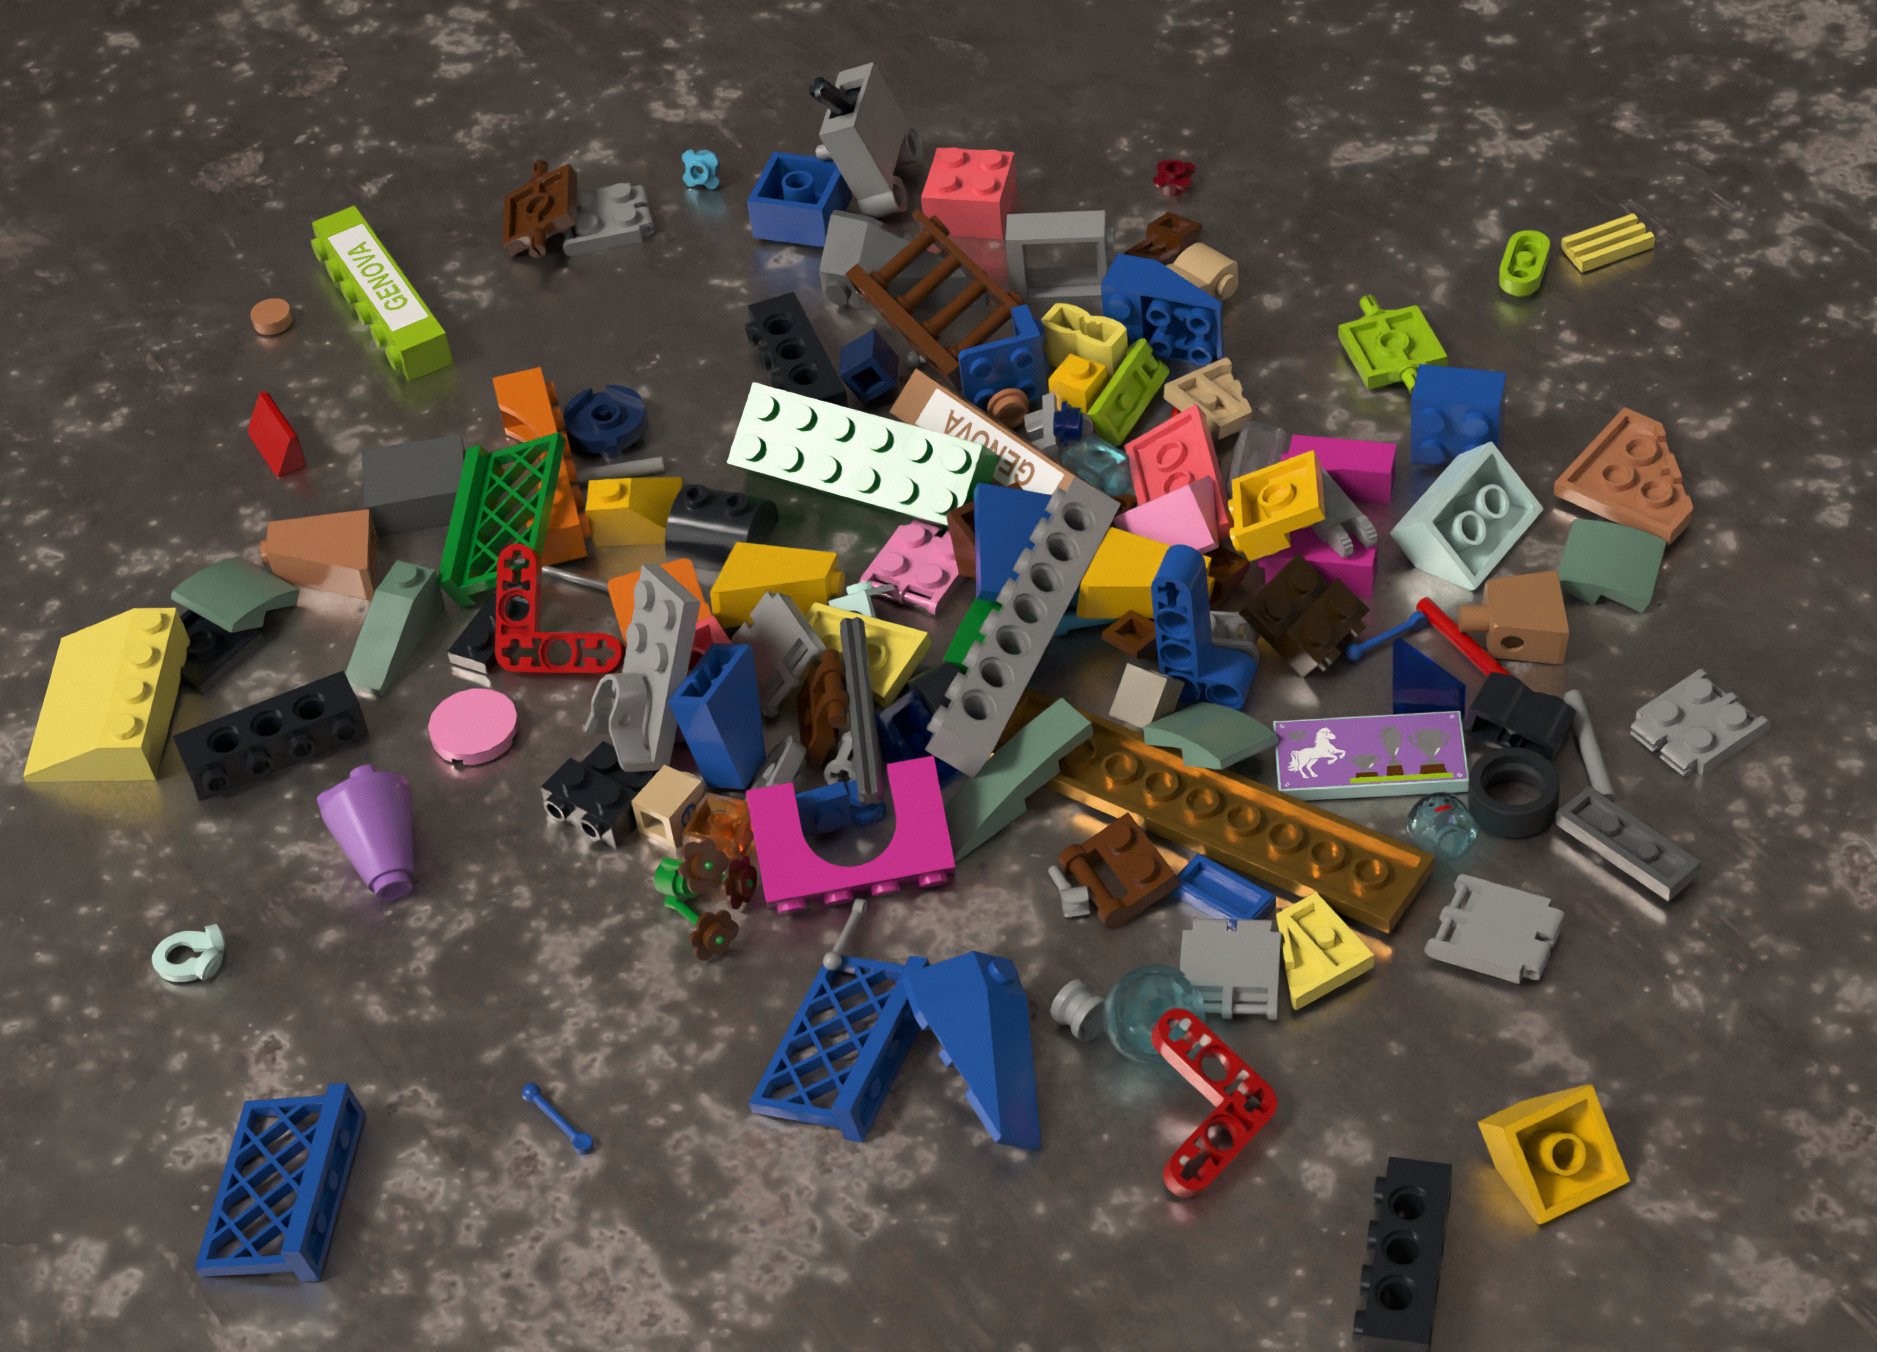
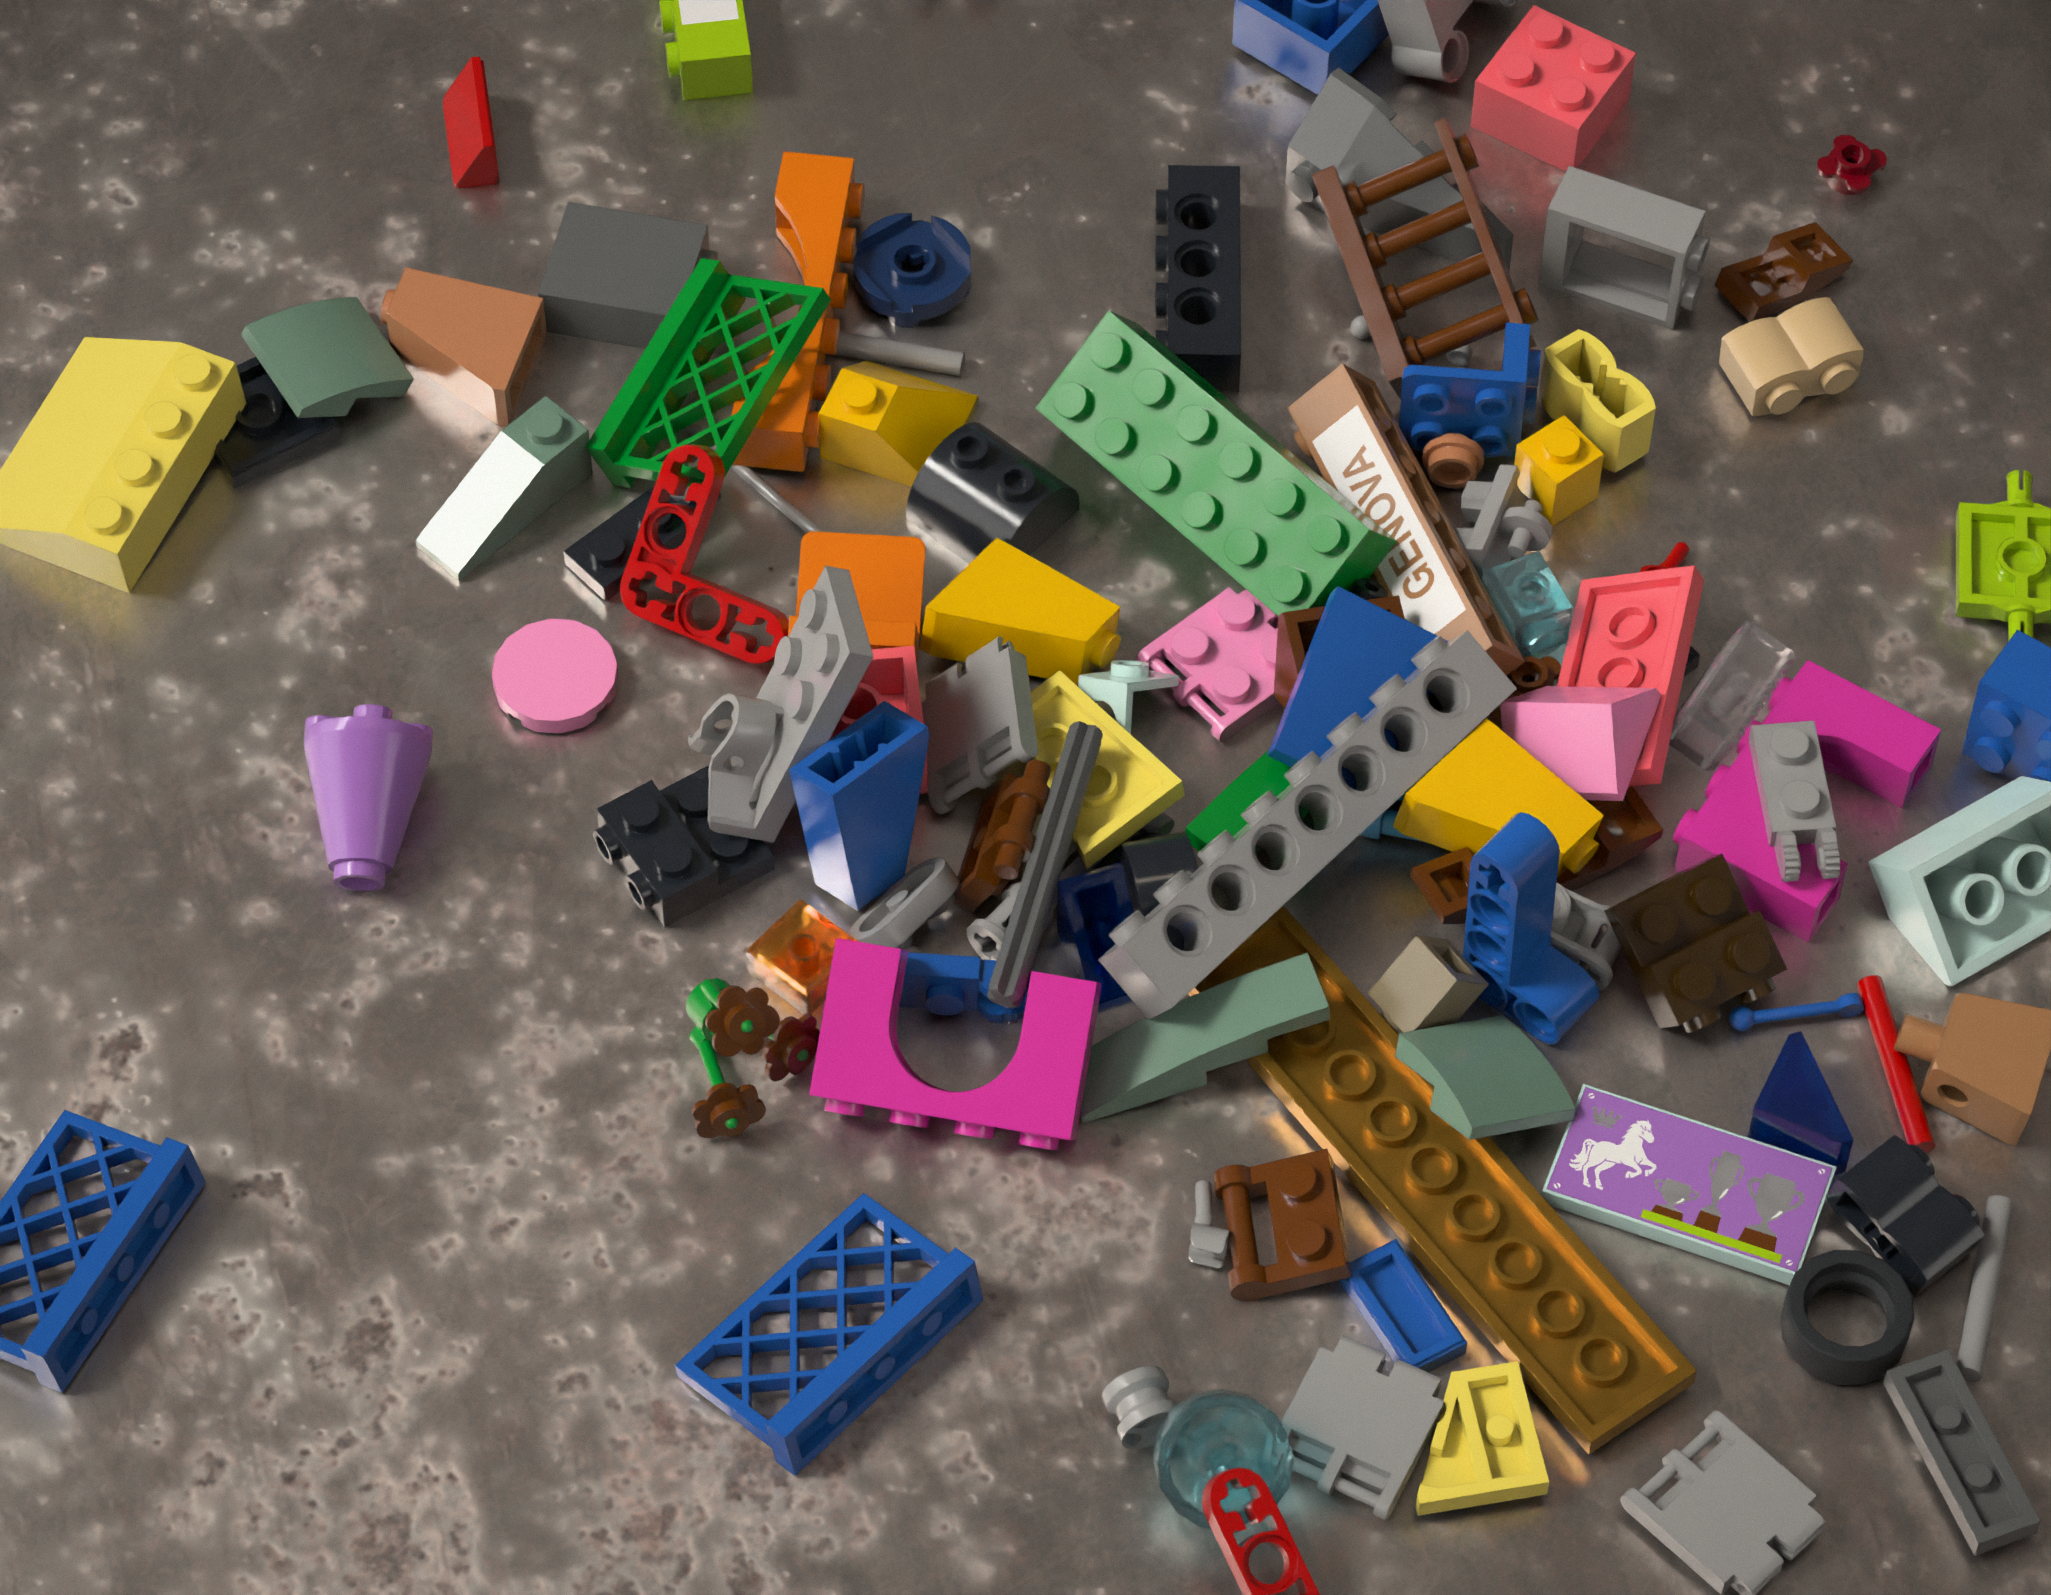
camera: 15 degrees right, 10 degrees up
light aqua piece [152,924,225,982] -> none
black brick [173,670,370,801] -> none
blue hinge [522,1083,594,1155] -> none
tan brick [631,764,708,849] -> none
light grey hinge [823,898,867,971] -> none
dark blue brick [839,328,899,404] -> none
blue wedge [902,951,1041,1151] -> none
clear blue plate [1053,401,1083,447] -> none
lime plate [1087,338,1169,448] -> none
blue slope [1101,253,1224,367] -> none
tan wing [1163,357,1252,440] -> none
yellow plate [1228,450,1326,562] -> none
clear light blue head [1407,792,1478,864] -> none

